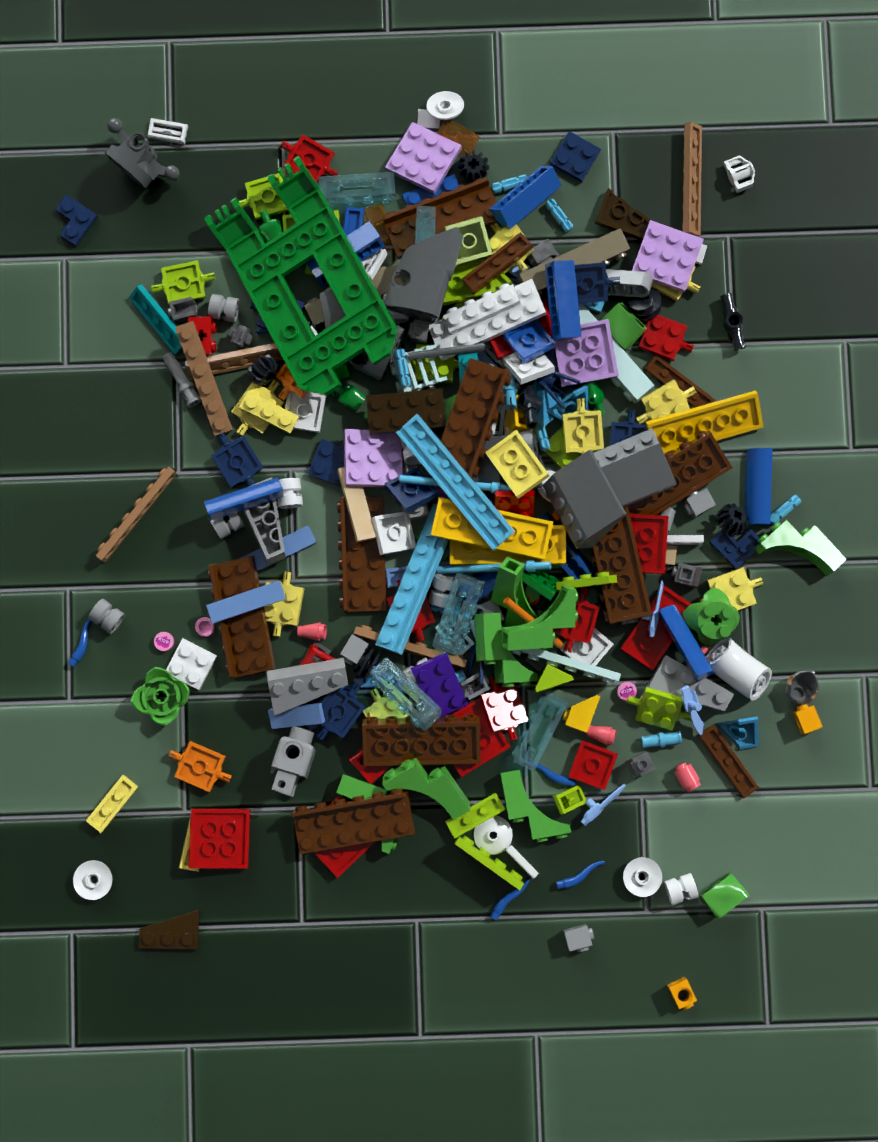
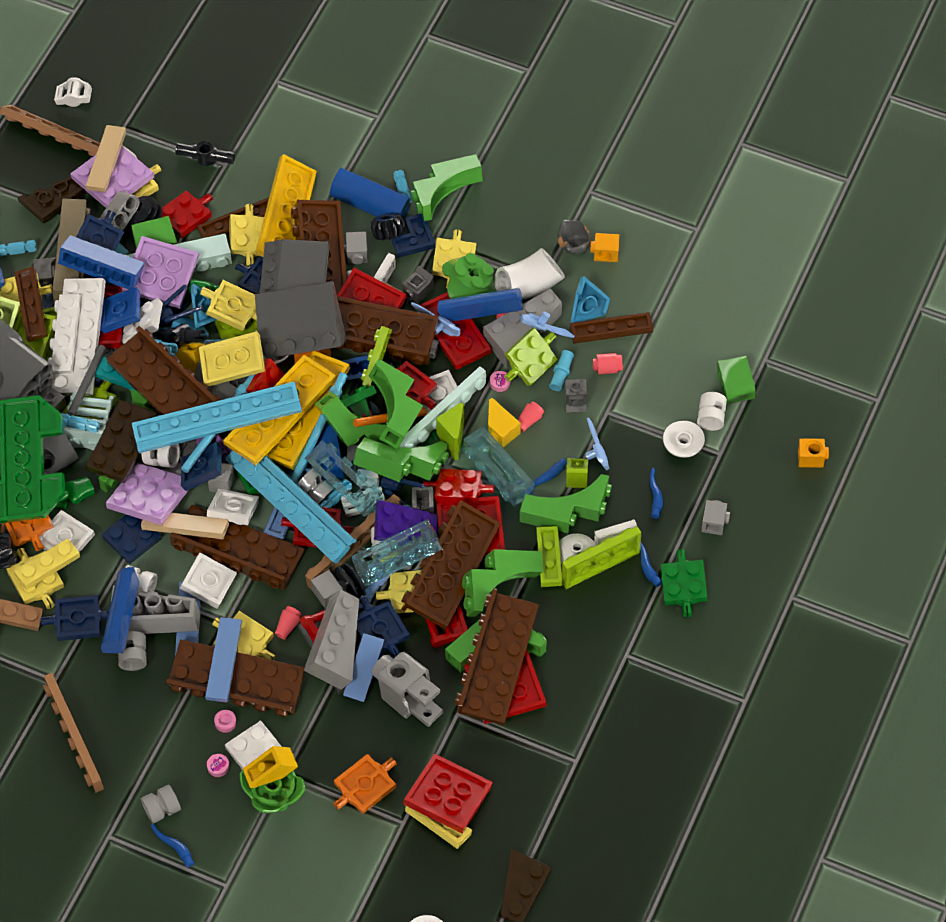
camera: 65 degrees left, 25 degrees down
light yellow plate [86,775,139,833] -> none
red plate [568,740,618,790] -> none
none -> tan tile [86,125,126,193]
none -> white plate [180,553,237,609]
none -> yellow slope [243,746,298,788]
none -> green plate [661,549,708,617]

